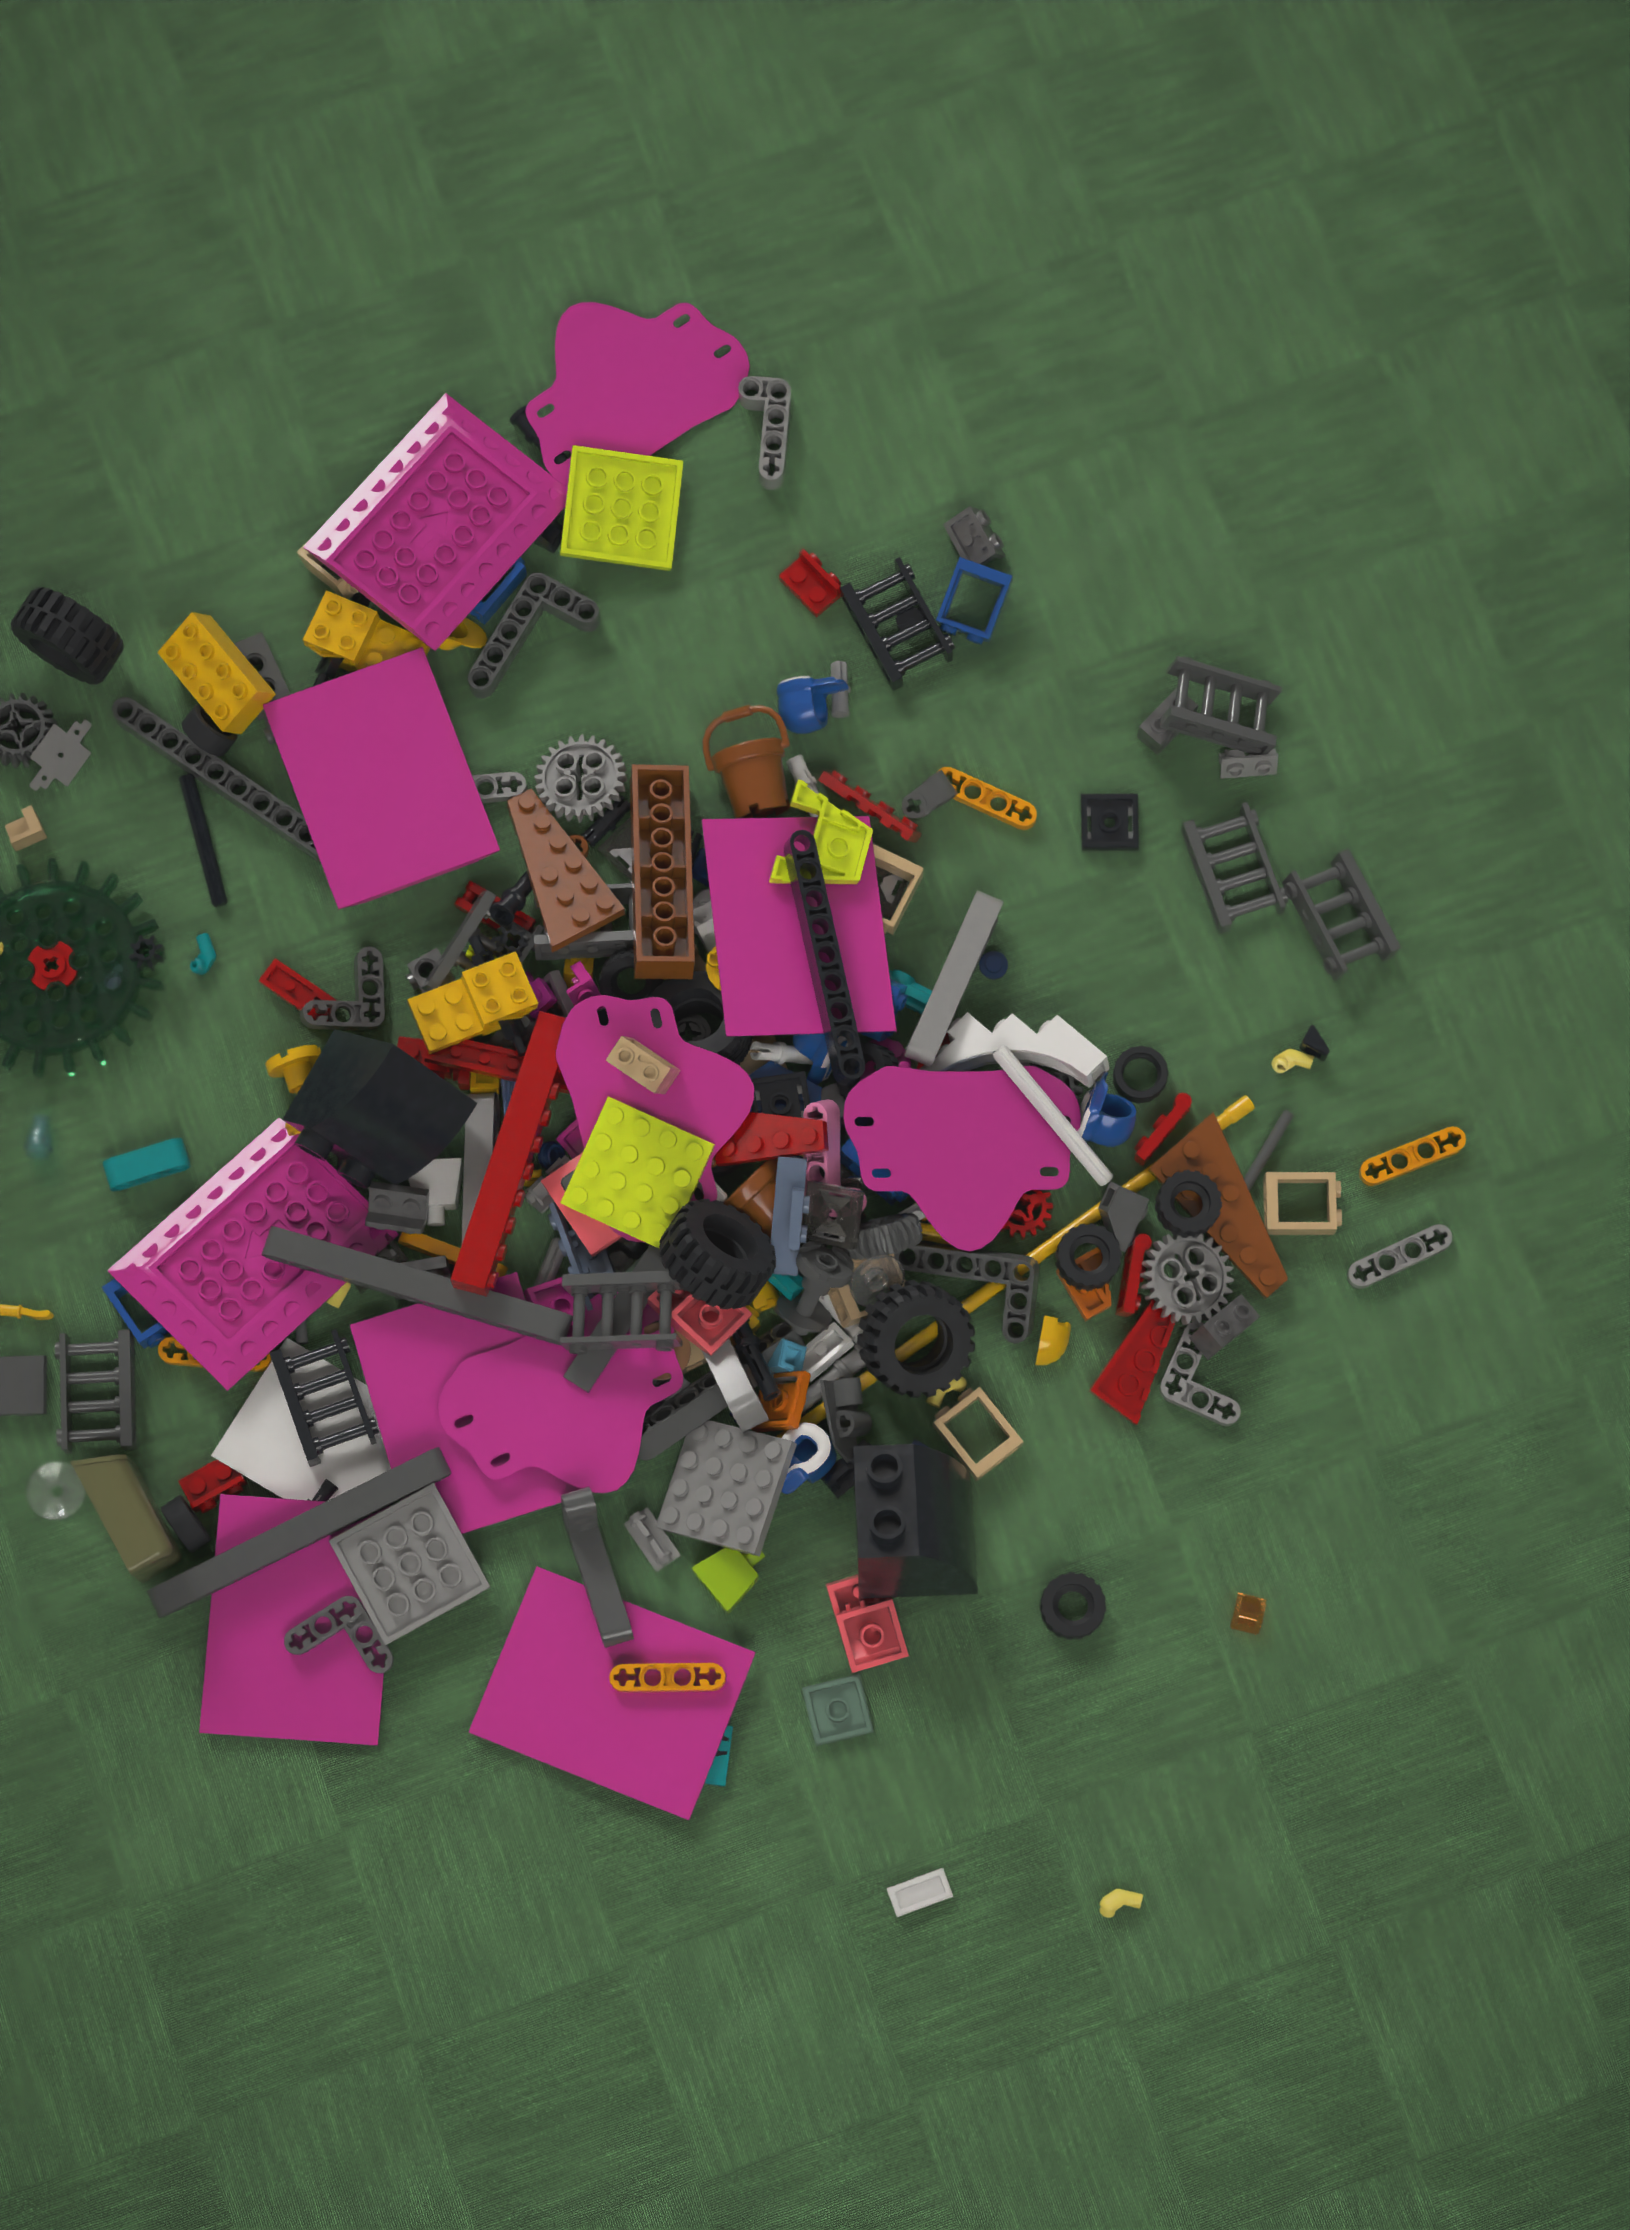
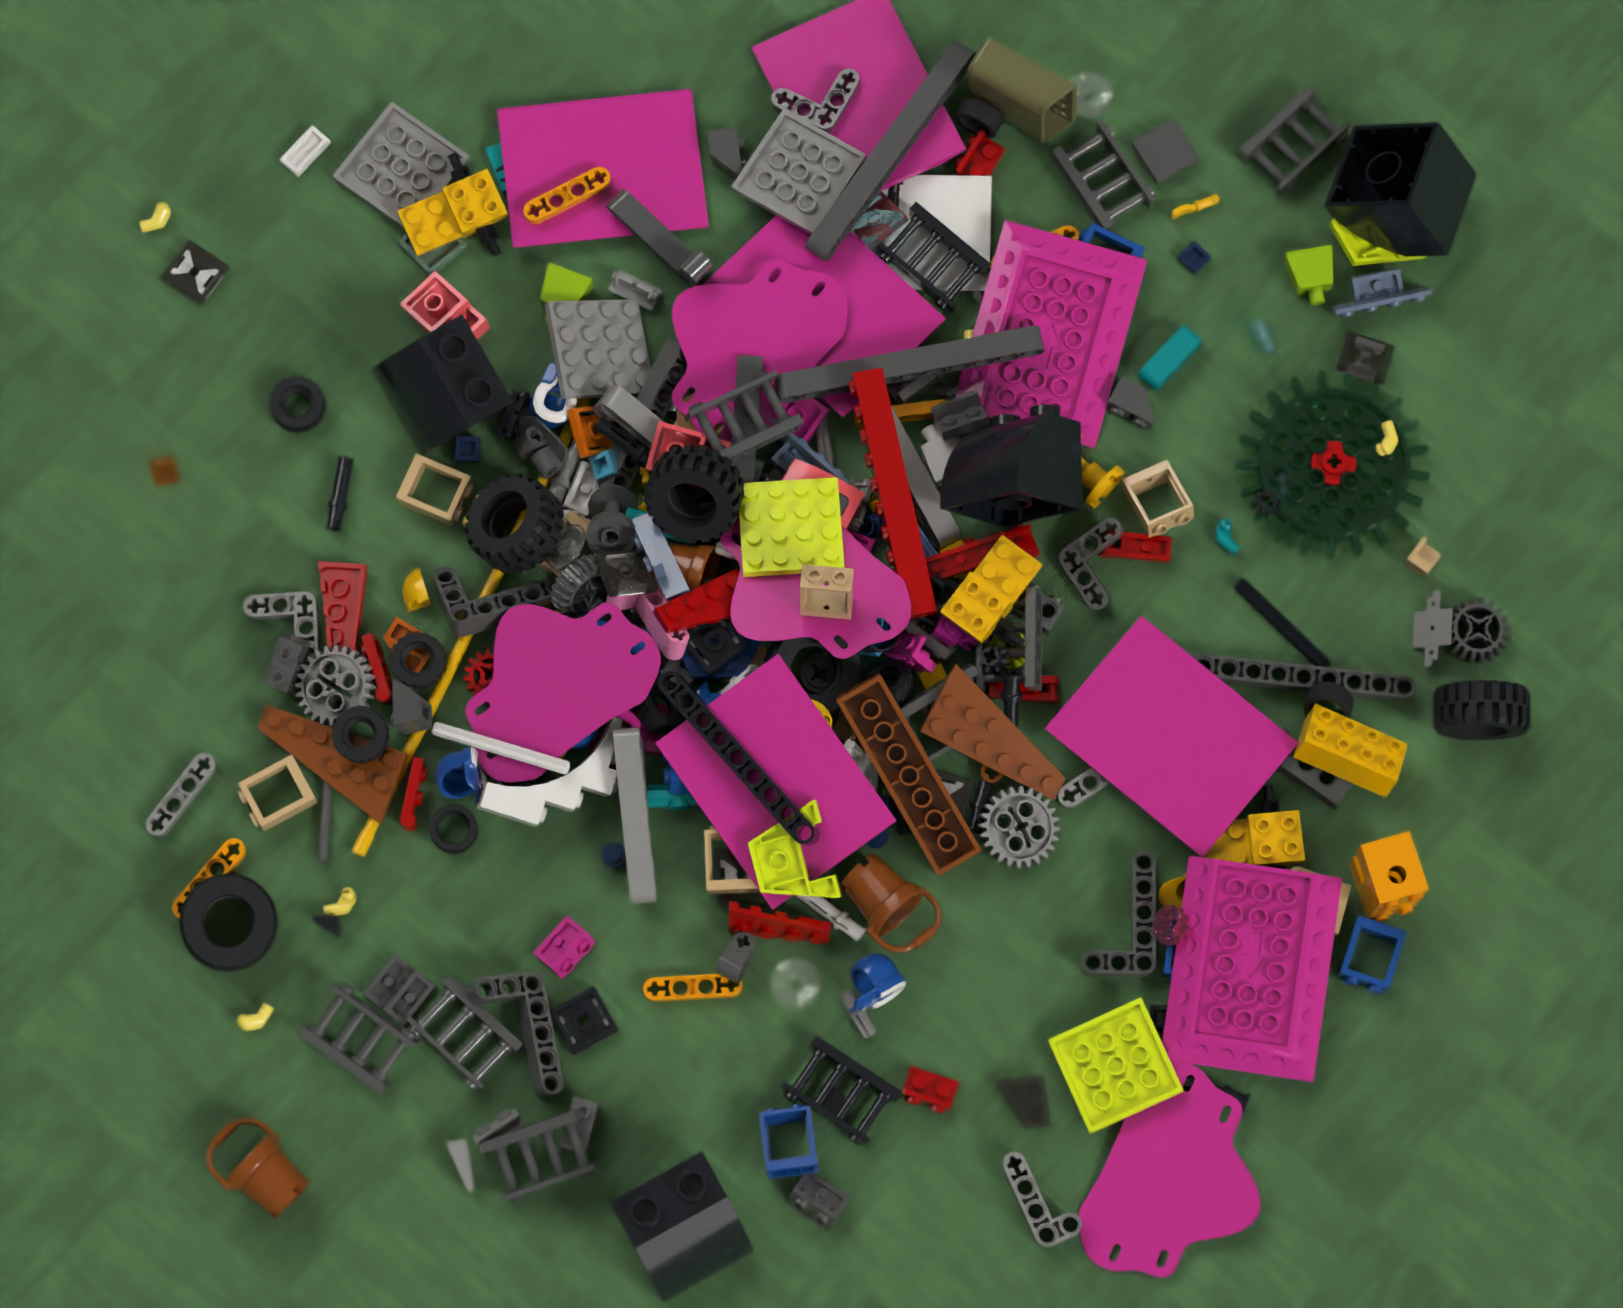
camera: 150 degrees right, 0 degrees up
none -> clear smoke piece [160,239,230,307]
none -> black tyre [179,873,278,972]
none -> dark orange piece [205,1117,311,1220]
none -> light yellow arm [237,1002,274,1031]
none -> black pin [326,456,354,532]
none -> light grey plate [332,101,470,230]
none -> dark grey slope [361,953,435,1026]
none -> yellow piece [397,152,508,257]
none -> light grey slope [446,1139,476,1193]
none -> dark grey beam [467,971,563,1099]
none -> dark pink bracket [533,916,595,979]
none -> black brick [610,1151,754,1302]
none -> dark grey slope [708,127,746,180]
none -> clear dish [770,958,821,1009]
none -> clear light blue tile [851,191,909,250]
none -> clear smoke wing [995,1075,1051,1130]
none -> dark grey slope [1107,376,1155,431]
none -> tan window [1122,460,1194,538]
none -> clear pink gear [1153,905,1190,946]
none -> dark blue tile [1176,241,1211,276]
none -> blue window [1337,915,1407,994]
none -> light orange piece [1348,831,1429,922]

